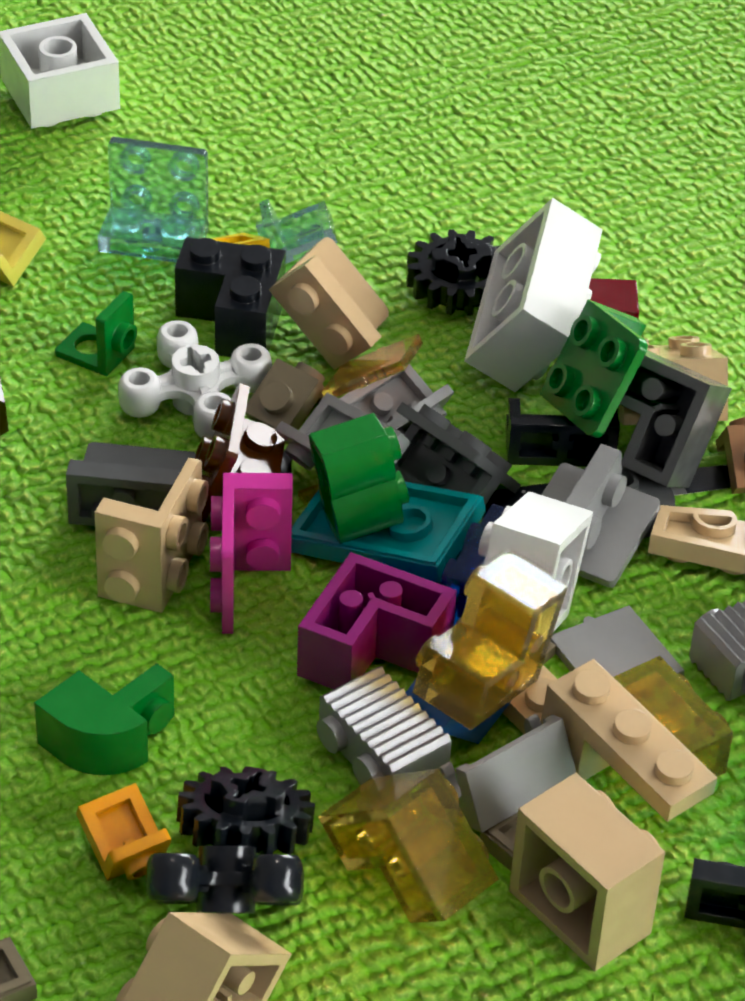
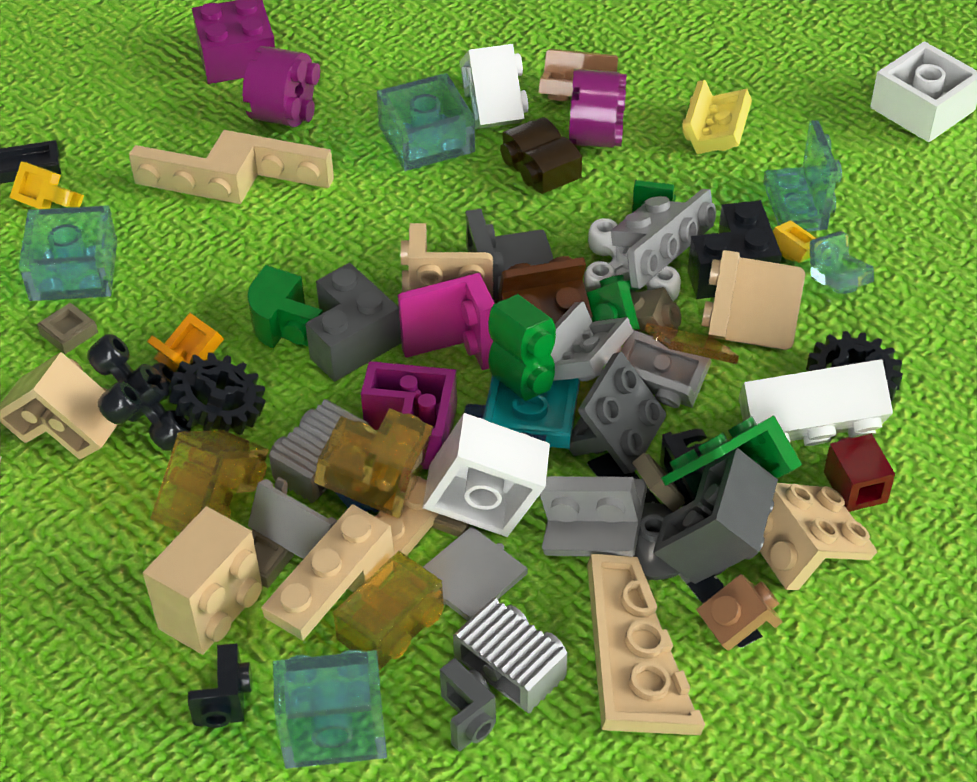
camera: 75 degrees right, 5 degrees up
none -> dark grey brick [305,262,402,382]
none -> green bracket [586,275,642,331]
none -> light grey bracket [611,189,716,289]
none -> dark tan tile [632,453,686,512]

